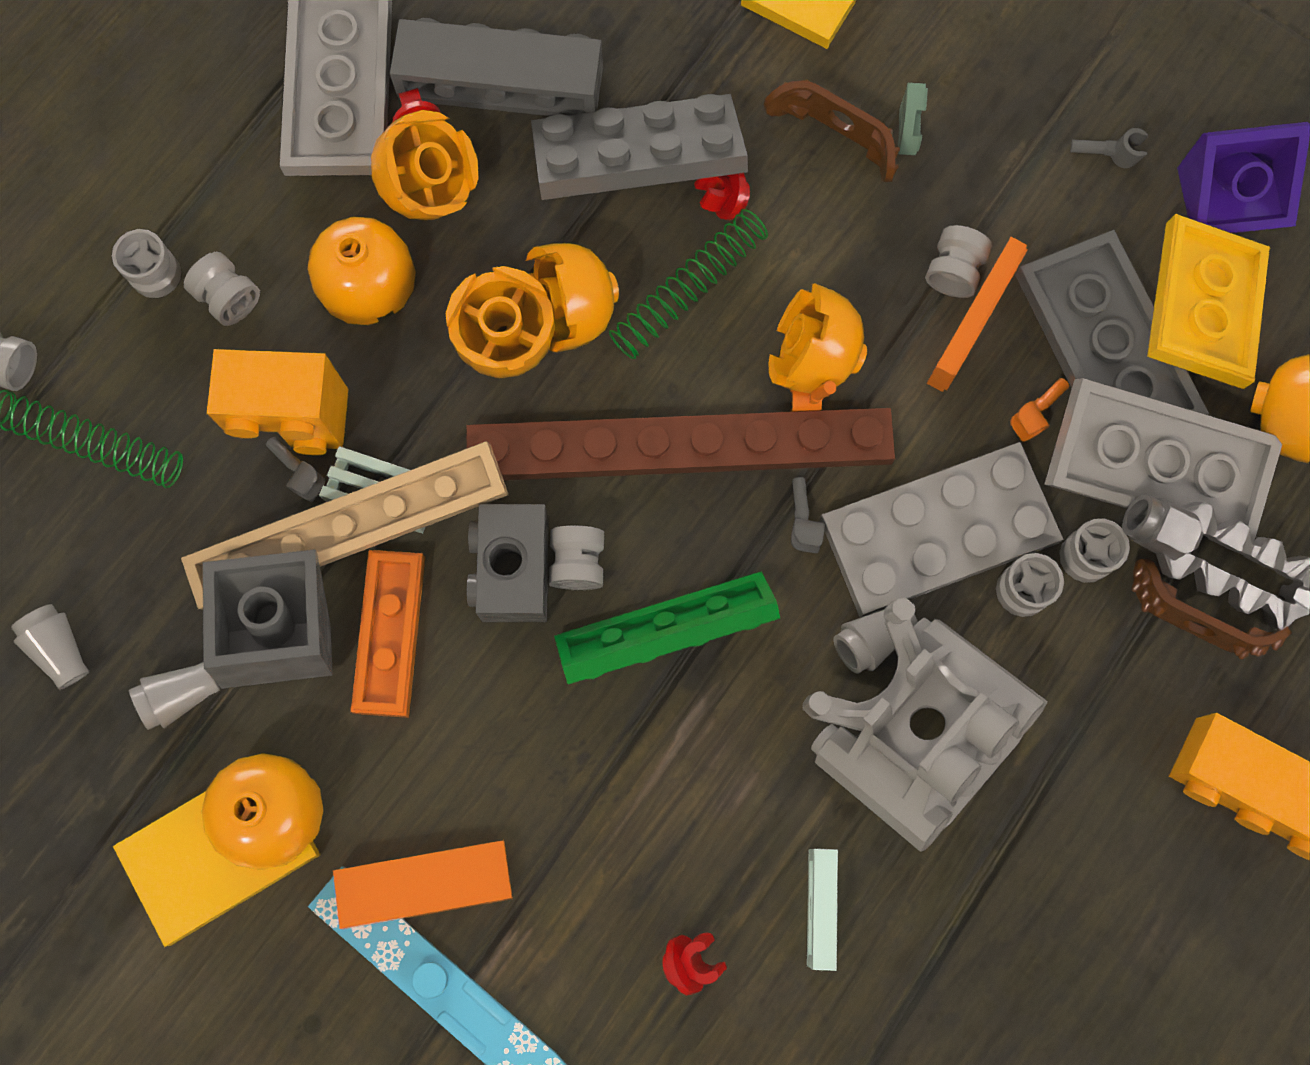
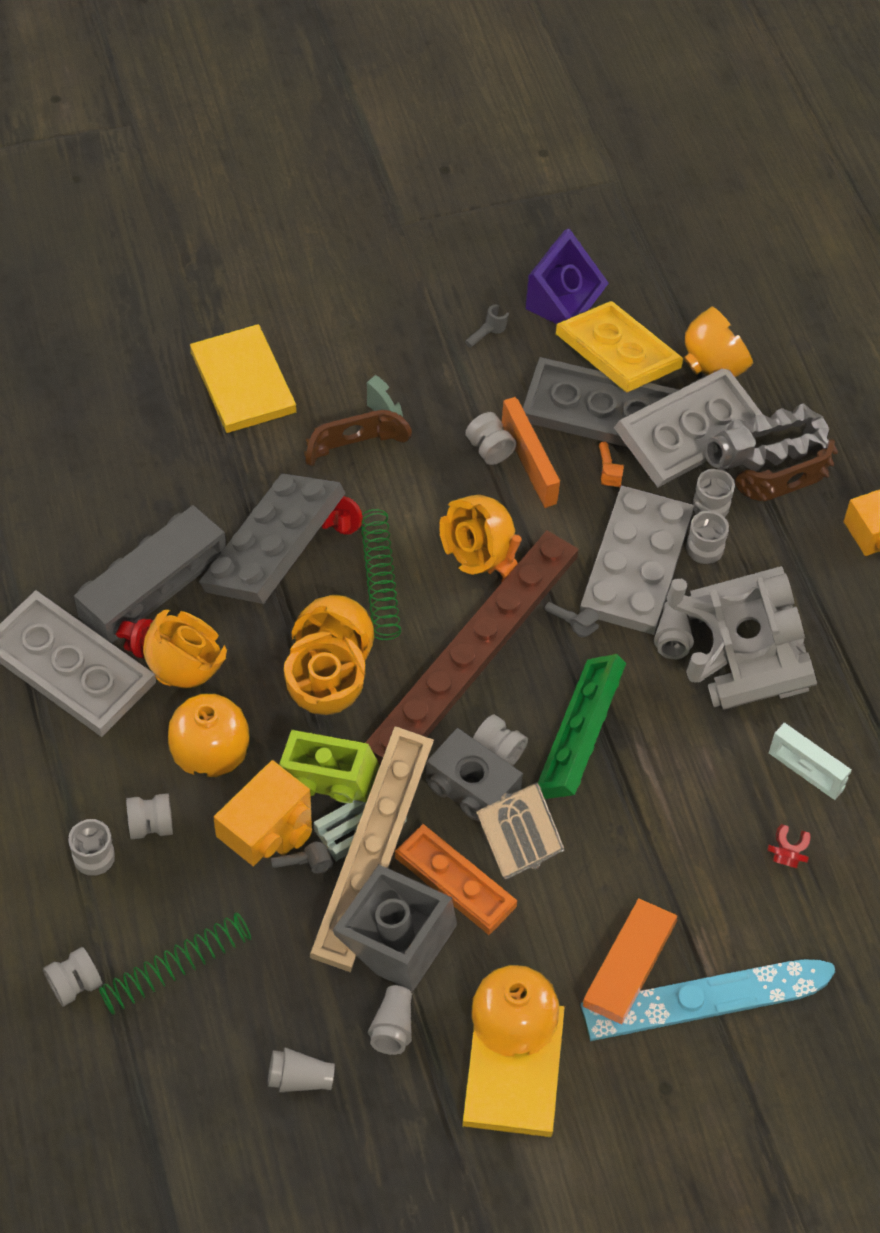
camera: 55 degrees left, 20 degrees down
none -> lime brick [279,730,380,803]
none -> clear piece [476,783,565,879]

